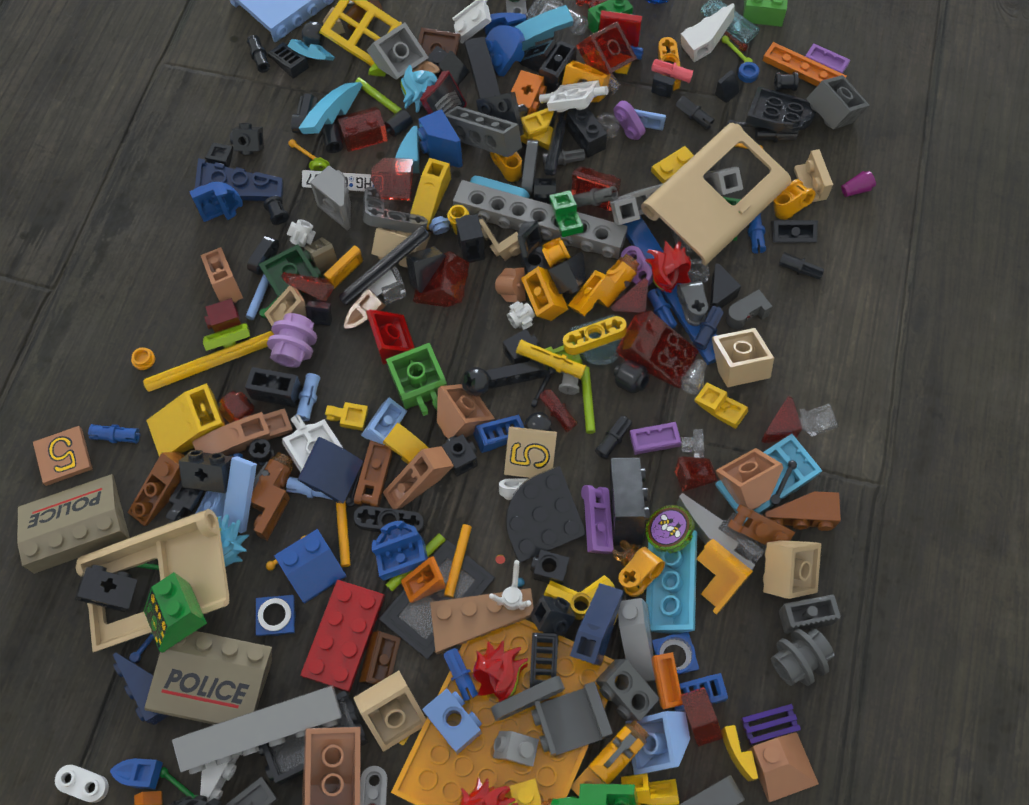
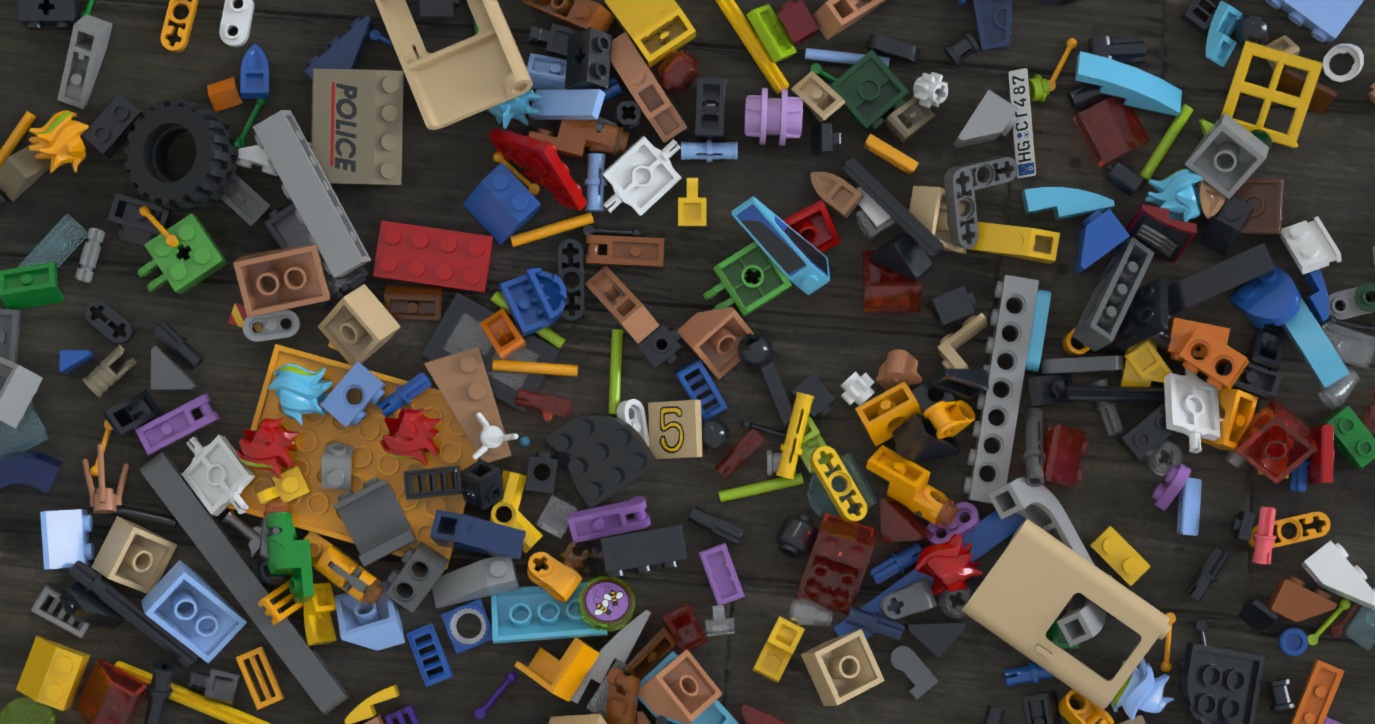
camera: 80 degrees right, 20 degrees up
green slope [144,572,207,653] -> none
piece [256,595,296,636] -> none
clear red slope [281,272,334,302] -> none
dark blue slope [297,437,363,503] -> none
light blue slope [361,397,407,445] -> none
clear red slope [371,158,414,200] -> none
yellow slope [383,422,428,464] -> none
light blue plate [429,216,450,235] -> none
yellow cone [447,205,469,234] -> none
dark grey beam [490,676,565,721] -> none
green slope [549,190,583,237] -> none
orange tile [651,652,684,709] -> none
clear red slope [680,687,723,747] -> none
none -> medium azure hair [268,363,333,425]
none -> dark purple hinge [474,671,518,719]
none -> red plate [488,128,587,211]
none -> clear red axle [514,388,572,417]
none -> clear panel [536,495,577,539]
none -> lime bar [608,329,623,415]
none -> reddish brown slope [623,627,677,681]
none -> slope [732,196,830,295]
none -> light blue hair [1110,658,1175,720]
none -> orange brick [1179,327,1249,390]
none -> dark orange slope [1266,576,1337,622]

